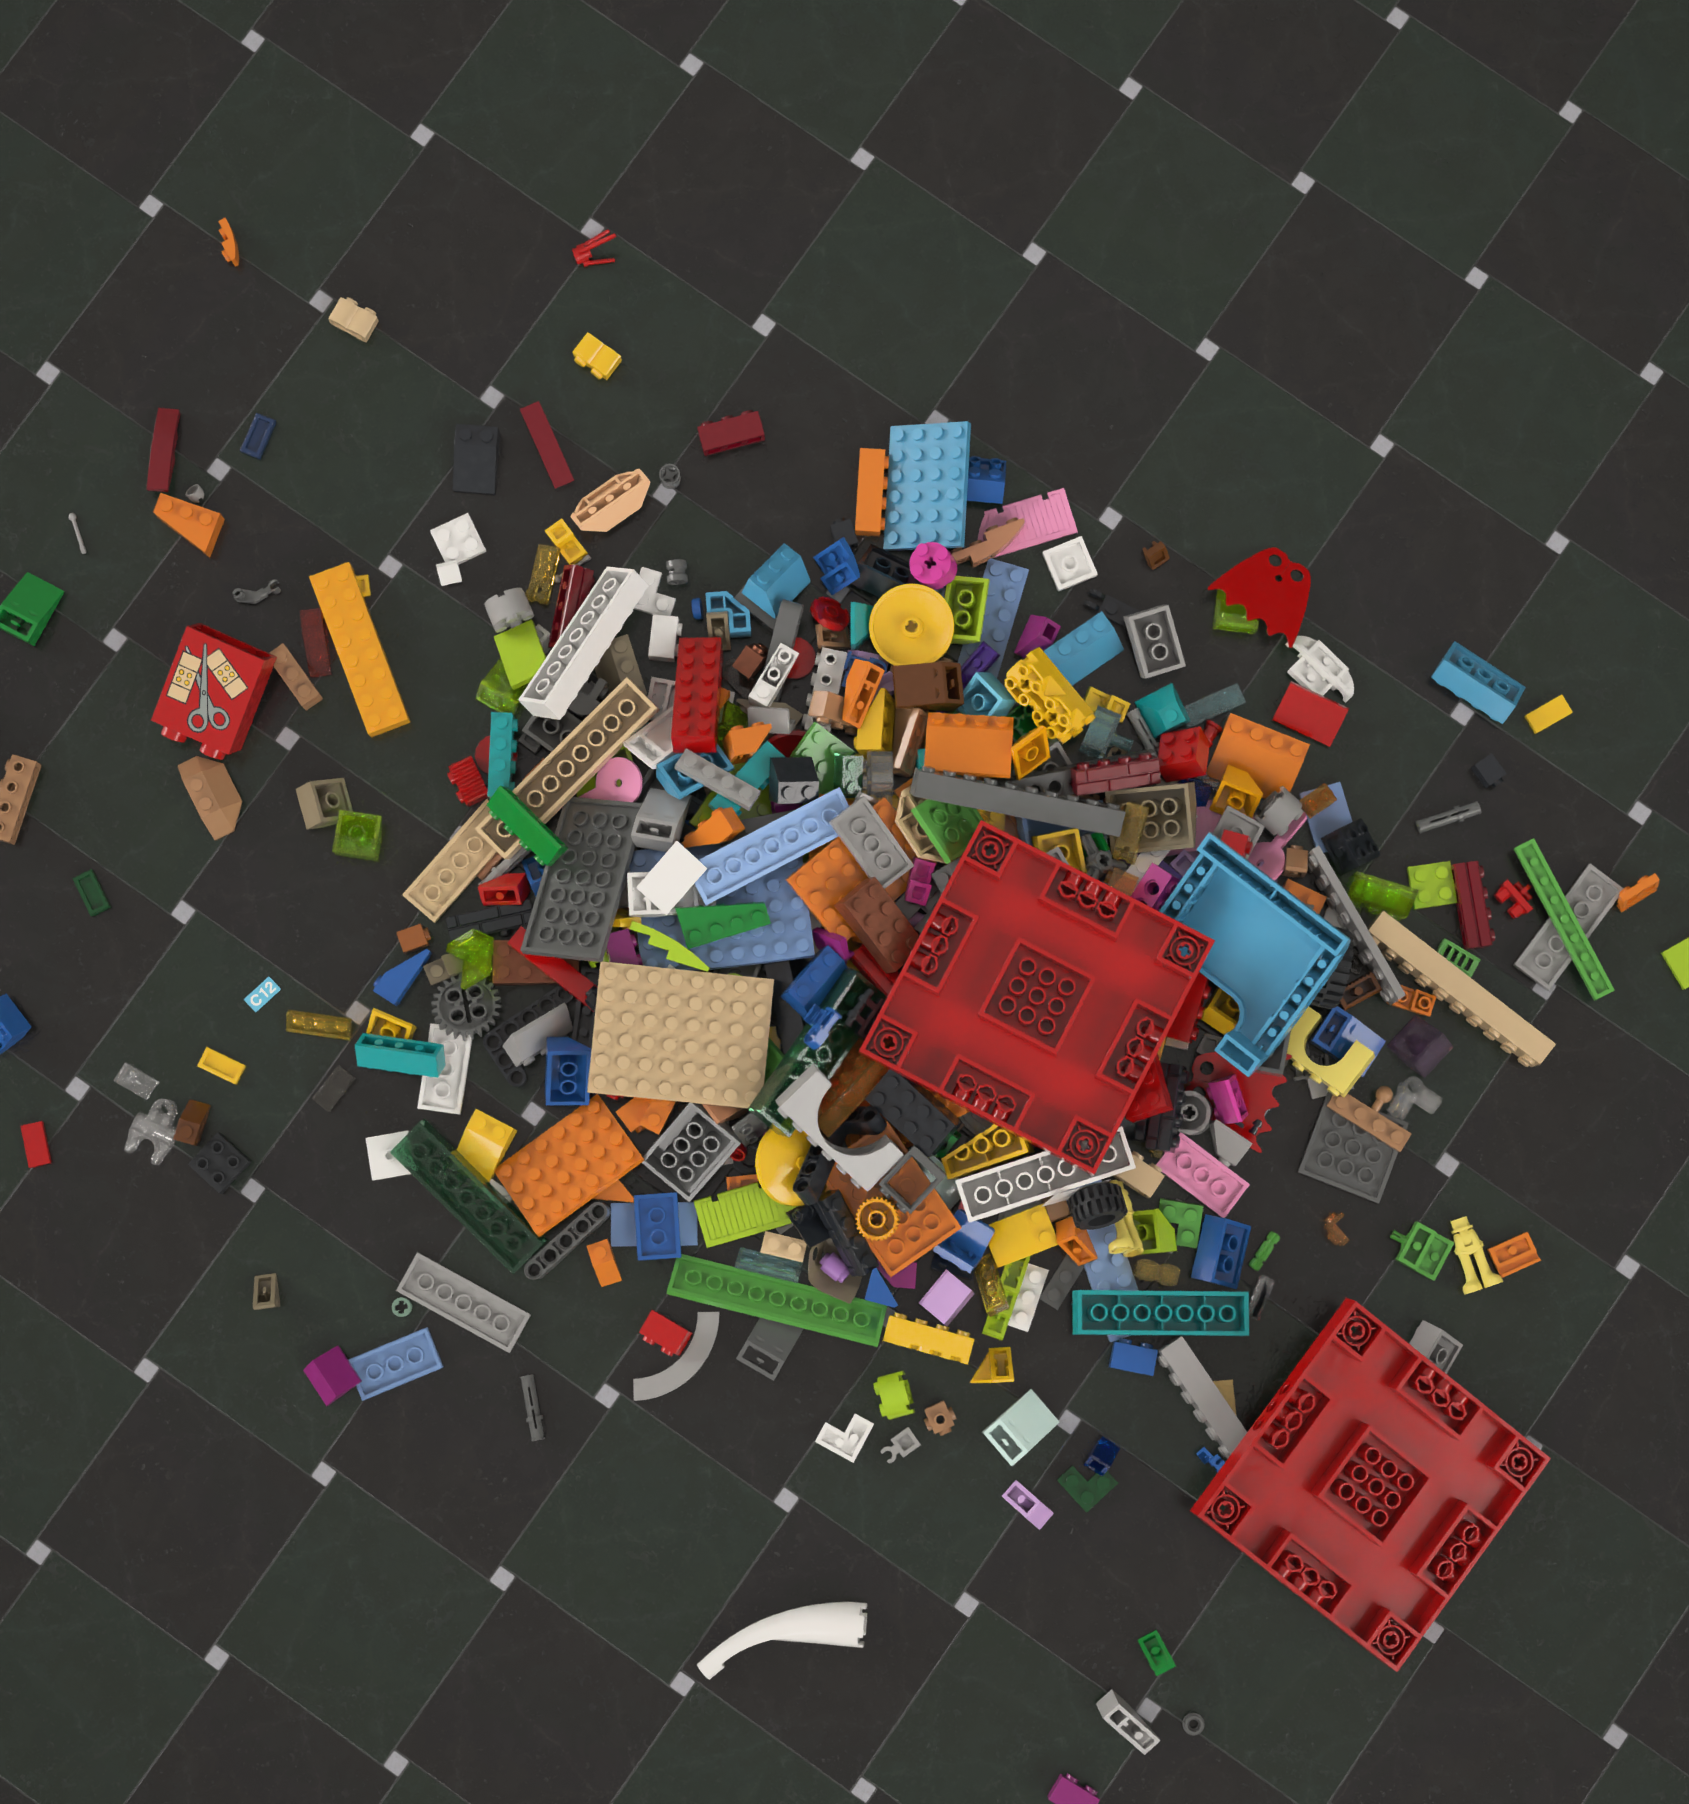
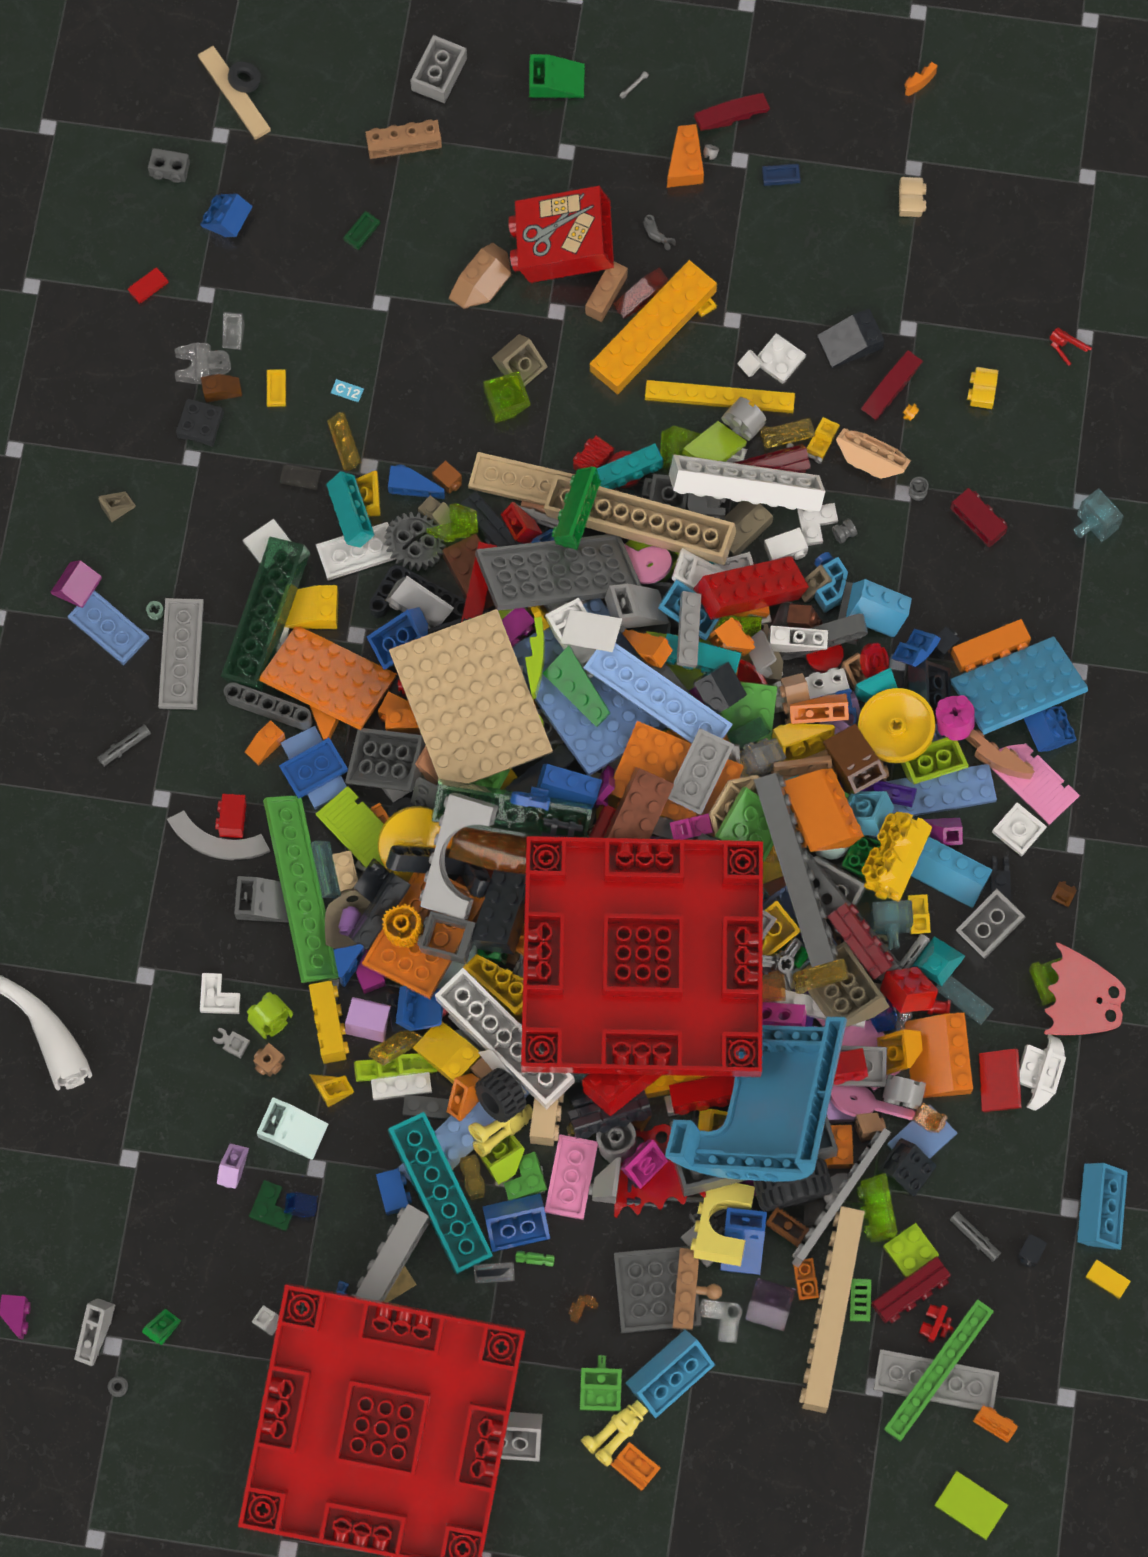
camera: 65 degrees right, 10 degrees down
red hinge [730,1143,747,1161] -> none
light orange slope [1011,725,1051,780] -> none
none -> white slope [252,1306,279,1335]
none -> dark azure slope [626,1330,715,1418]
none -> yellow plate [645,380,795,413]
none -> light orange plate [902,403,919,421]
none -> clear light blue brick [1074,488,1124,542]

